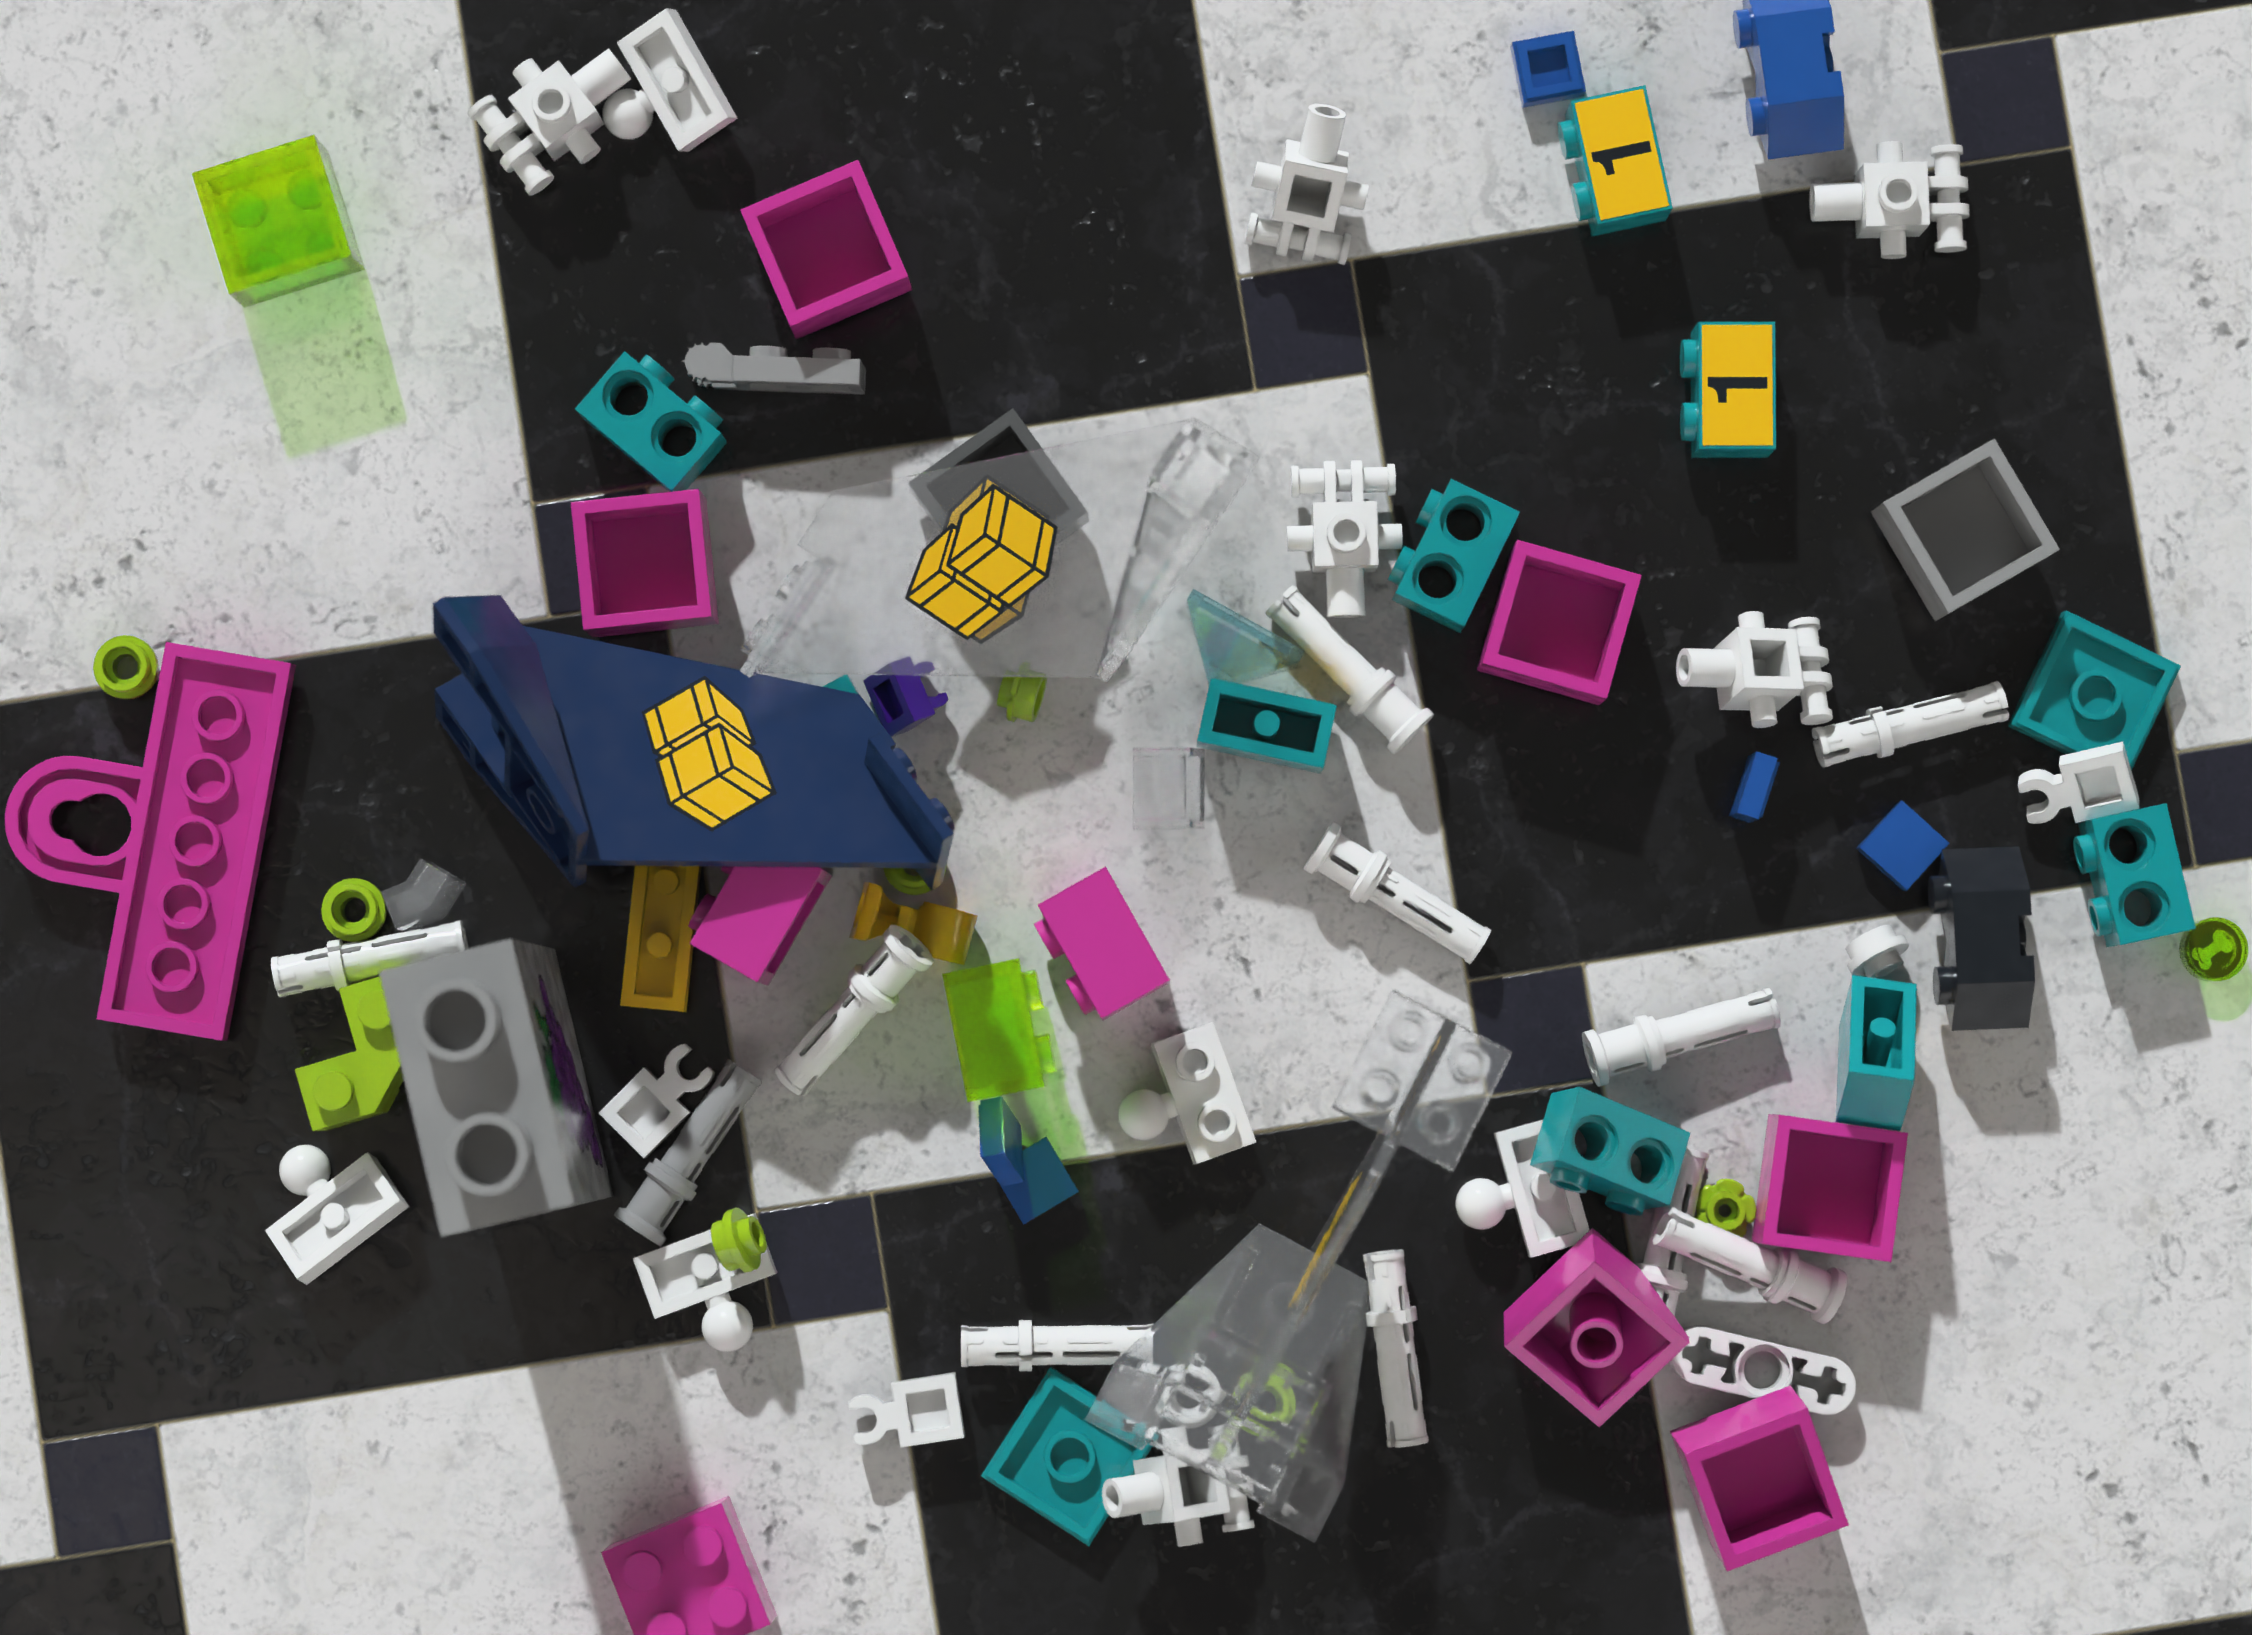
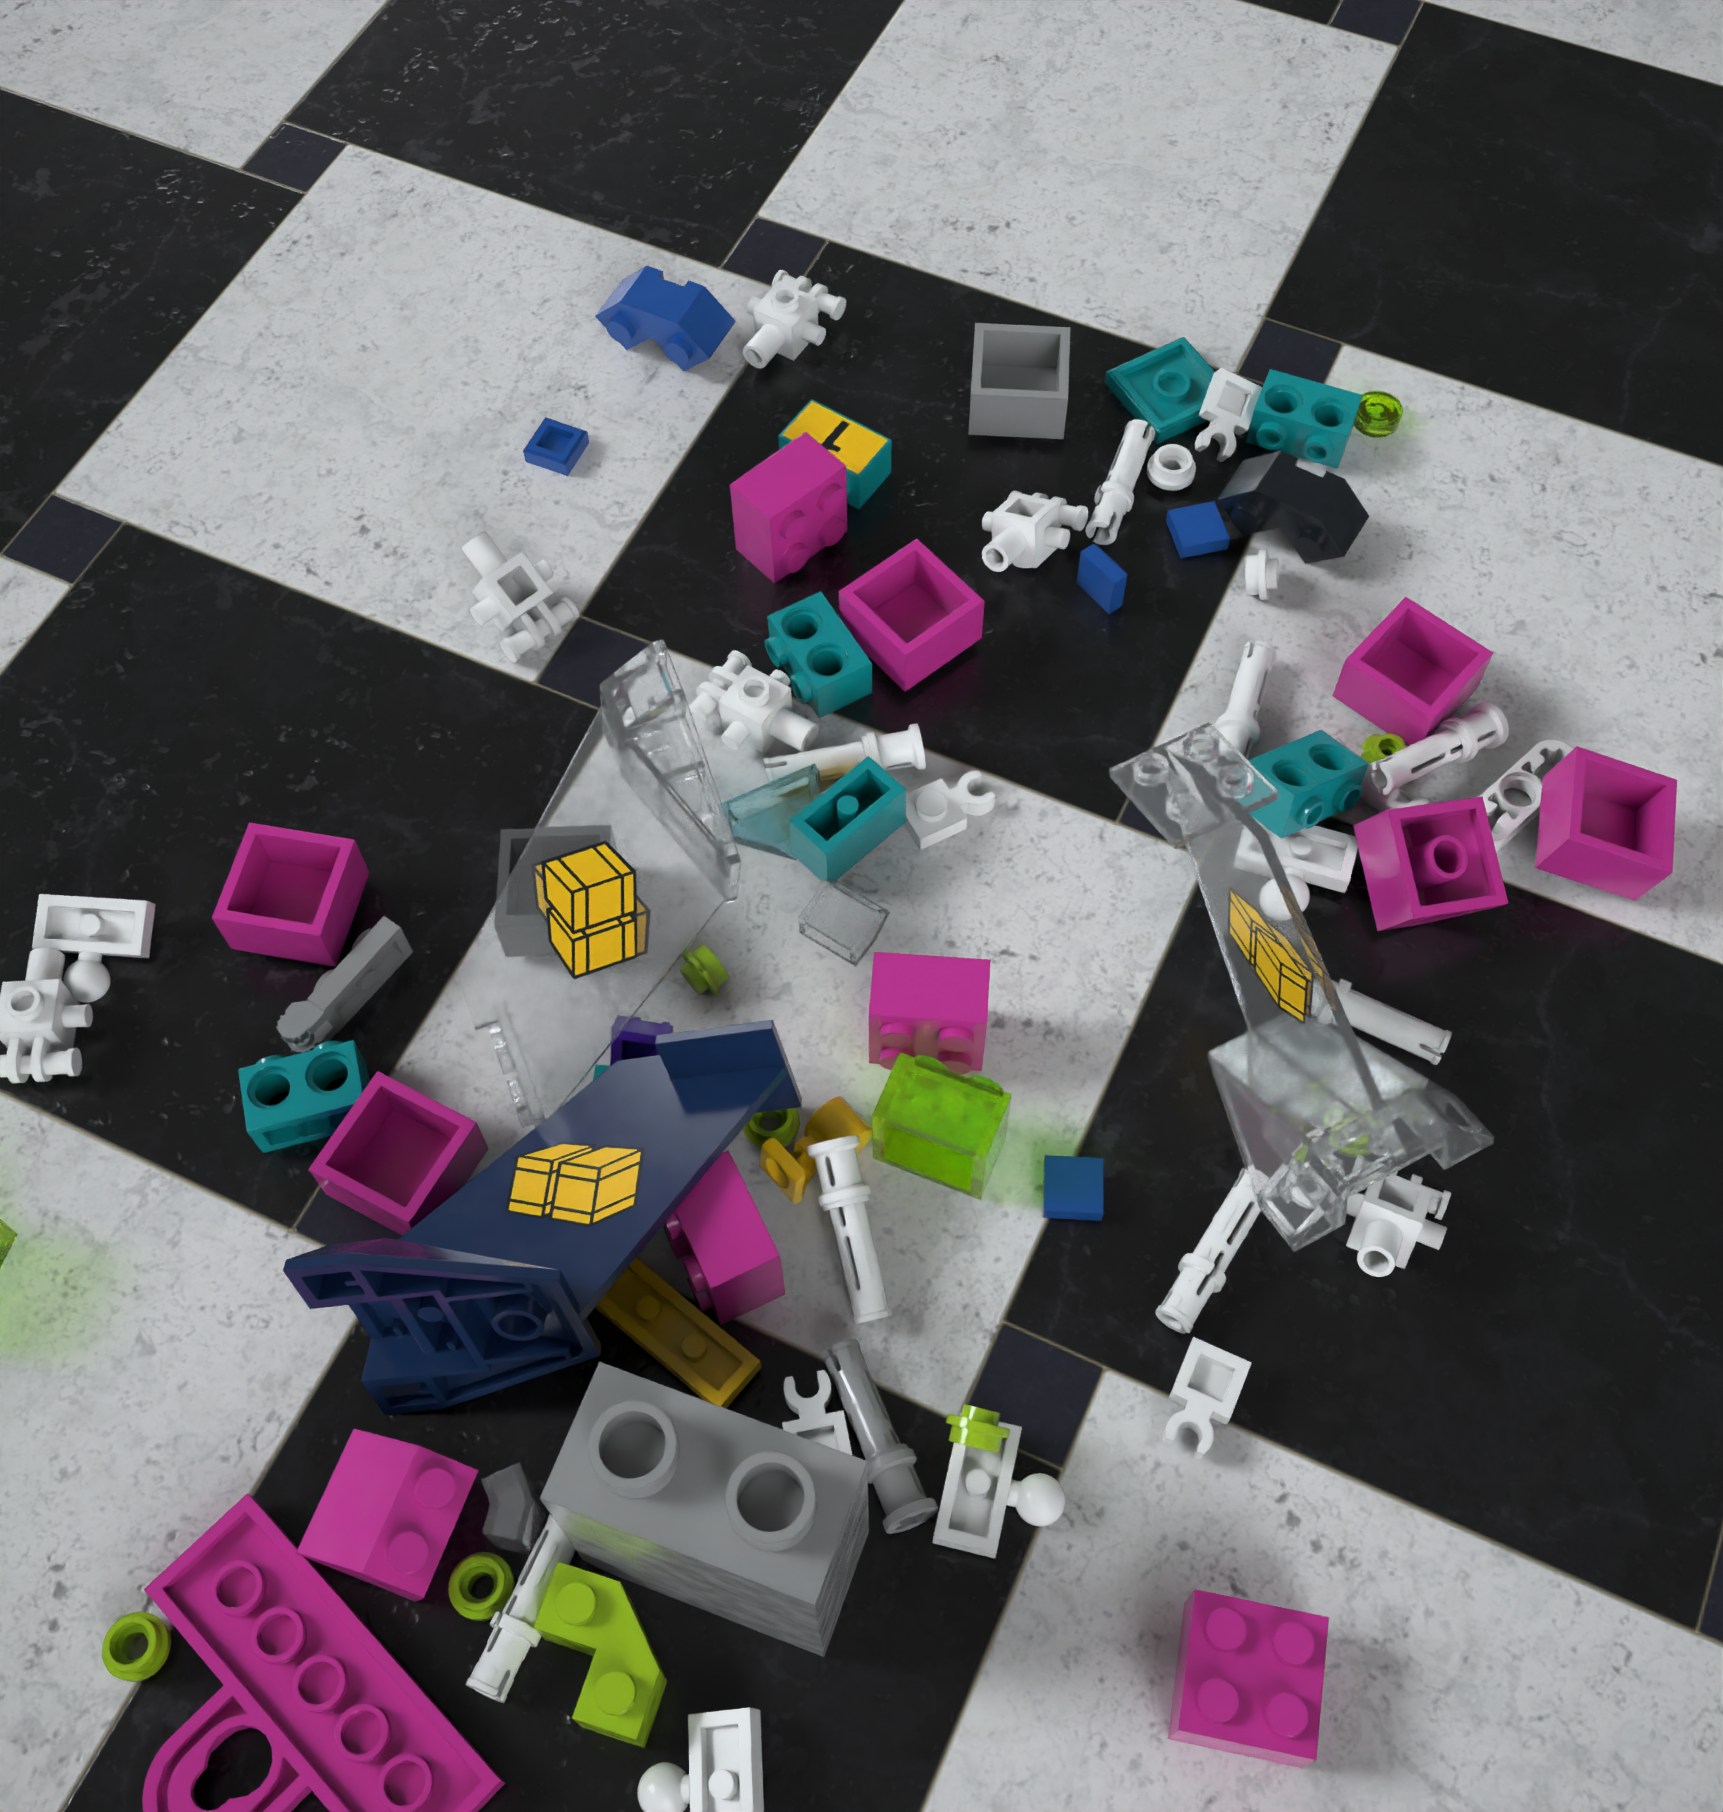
camera: 60 degrees left, 25 degrees down
tile [978,1096,1024,1186] -> none
teal tile [981,1366,1159,1546] -> none
white plate [1118,1022,1256,1165] -> none
white pin [1303,821,1491,964] -> none
yellow brick [1558,85,1673,236] -> none
teal brick [1836,975,1917,1131] -> none
none -> dark pink slope [296,1429,479,1602]
none -> dark pink piece [730,432,848,584]
none -> white plate [904,771,995,850]
none -> white plate [1147,444,1196,491]

